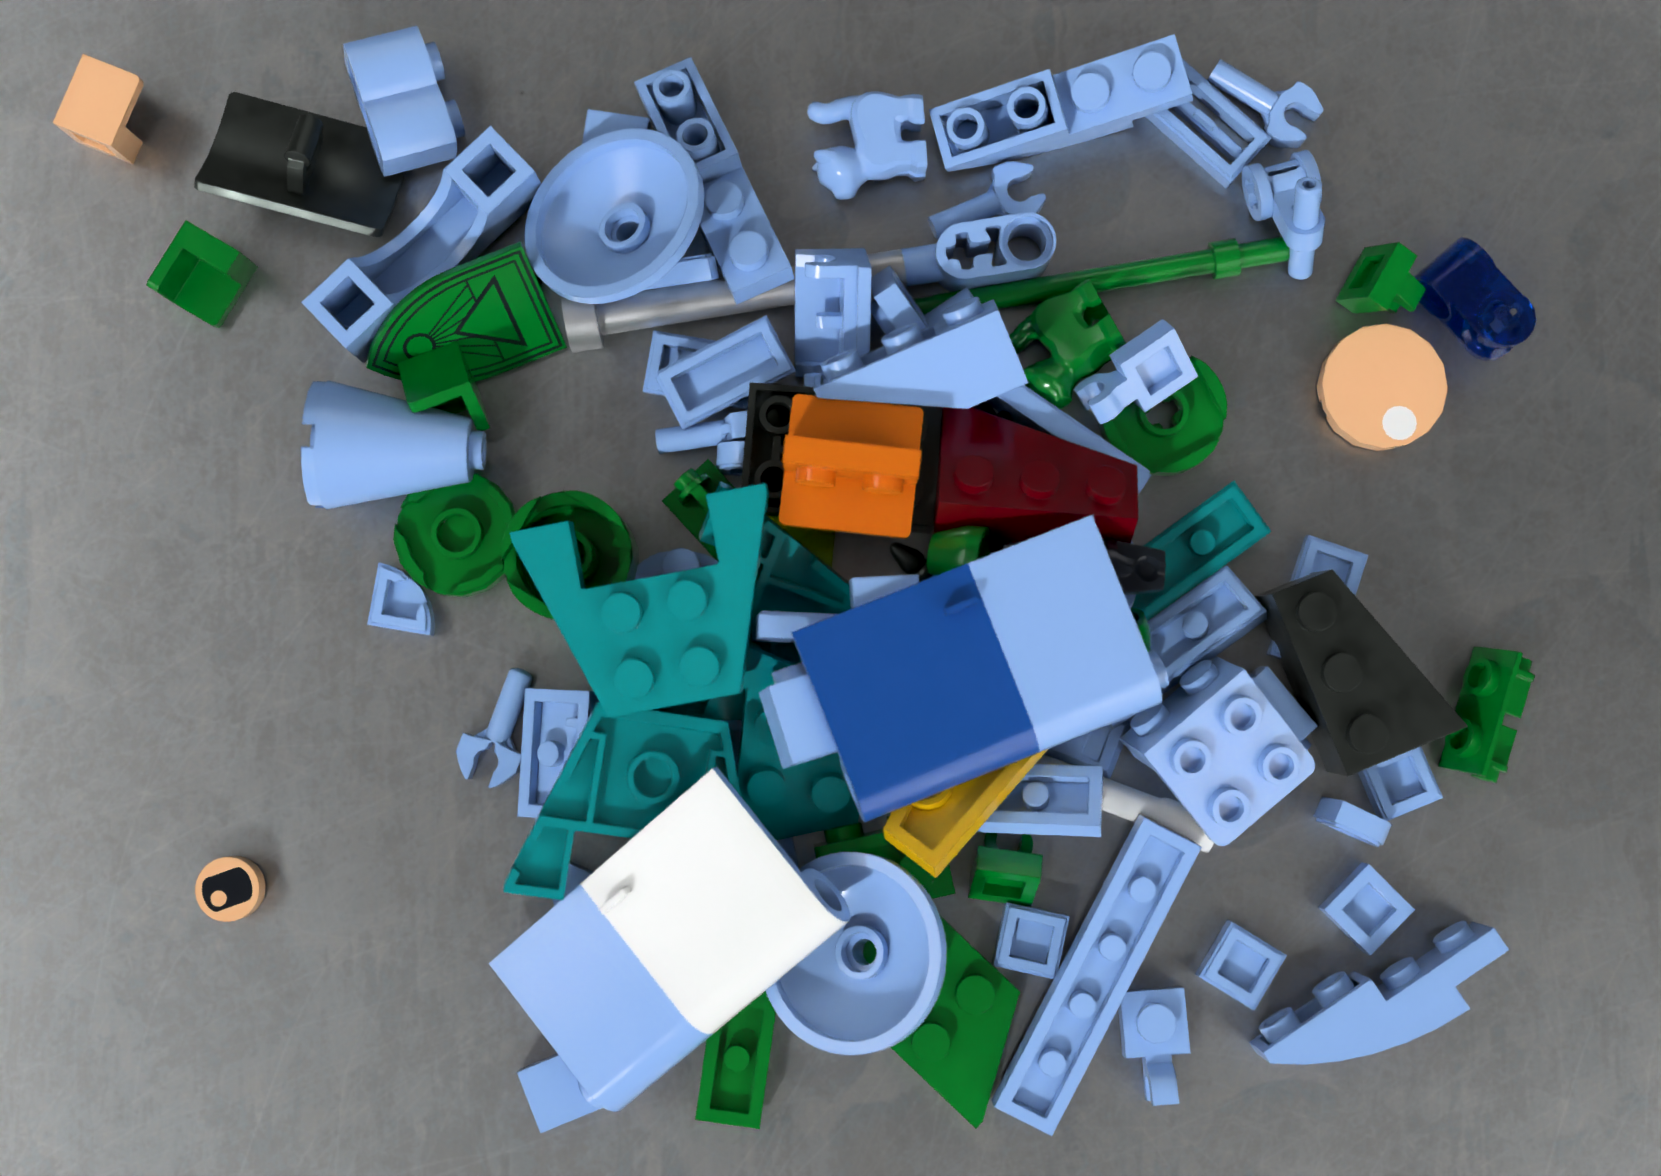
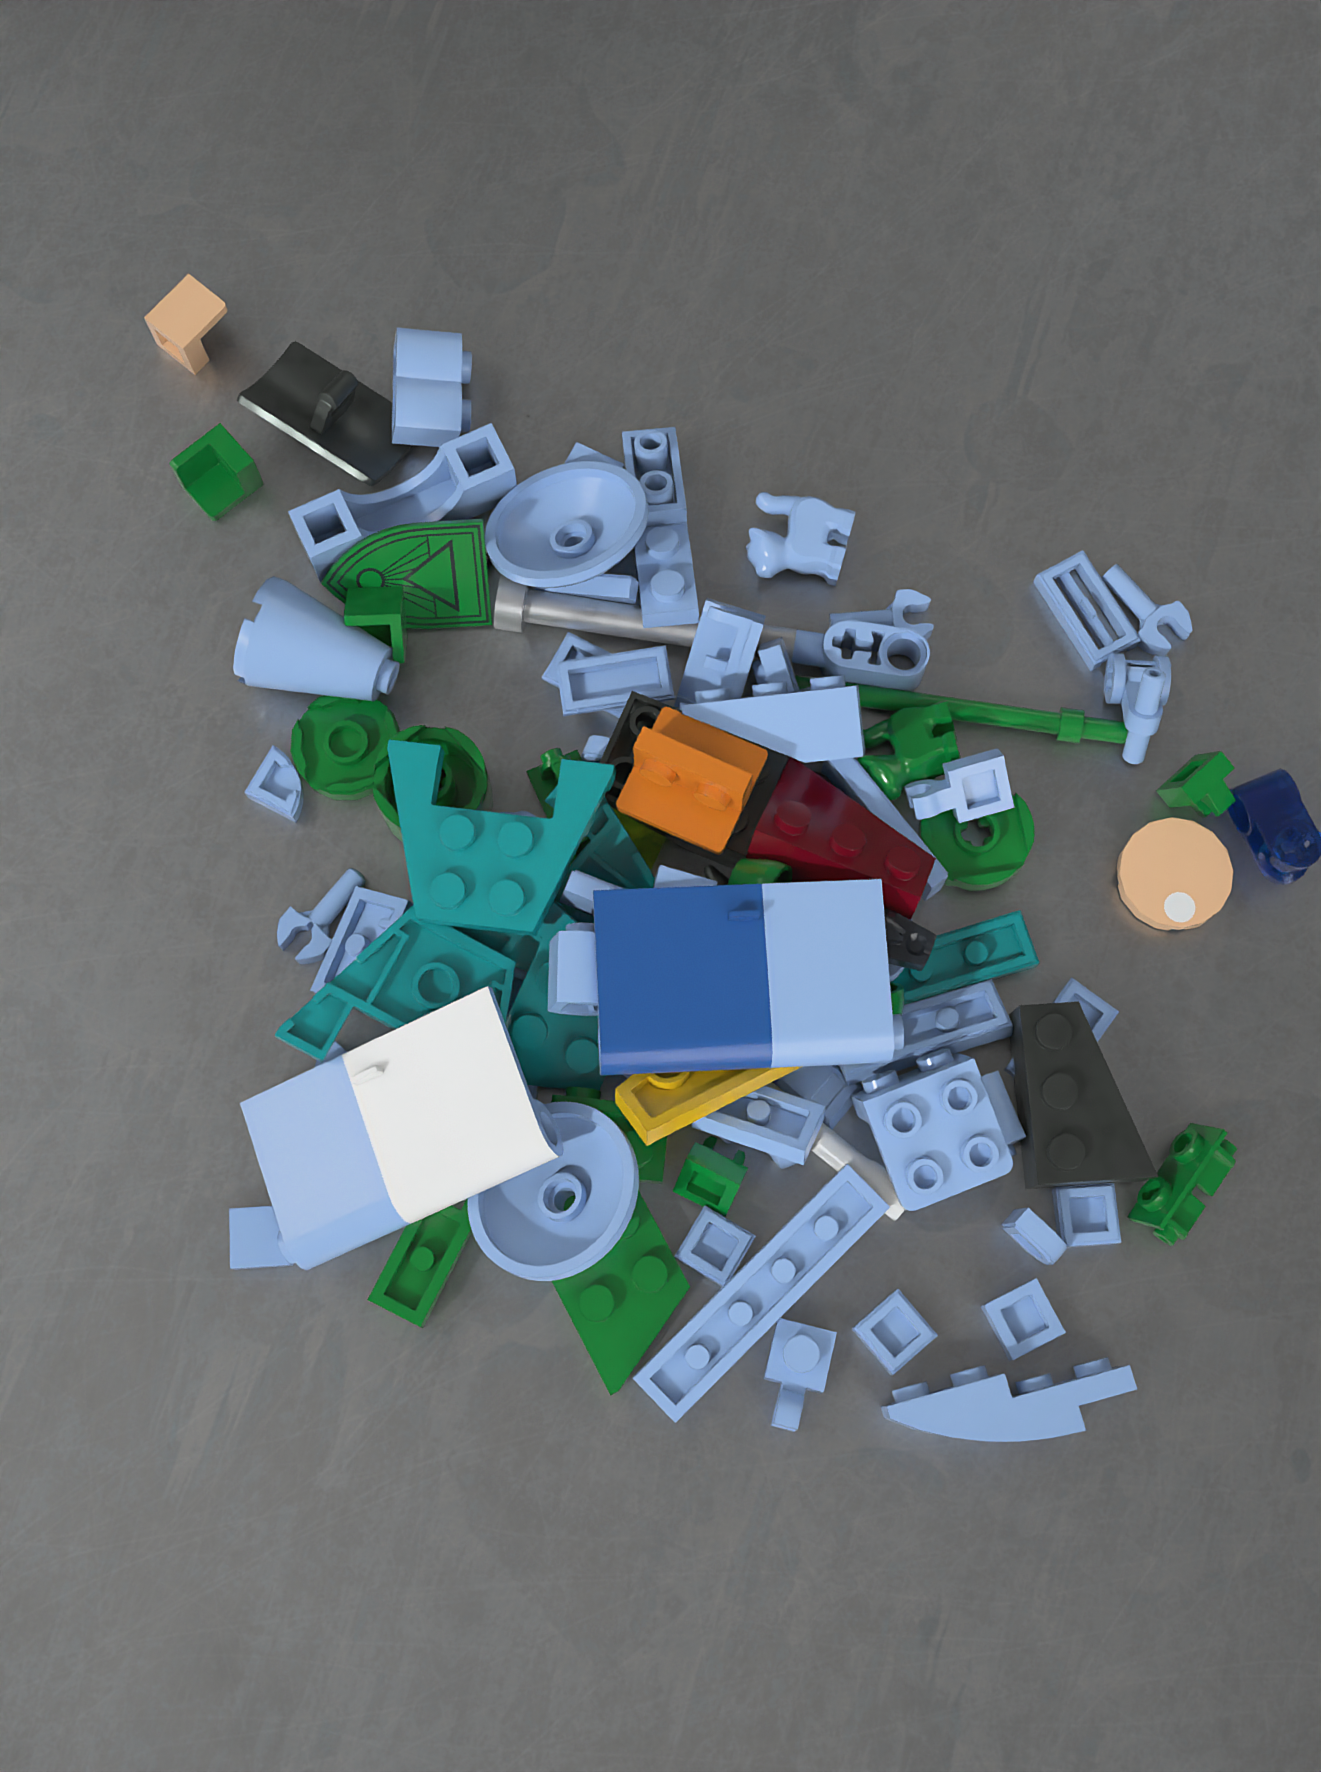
camera: 20 degrees right, 10 degrees down
light nougat tile [195,856,266,922] -> none
light blue bar [655,411,747,454] -> none
light blue slope [929,34,1193,172] -> none

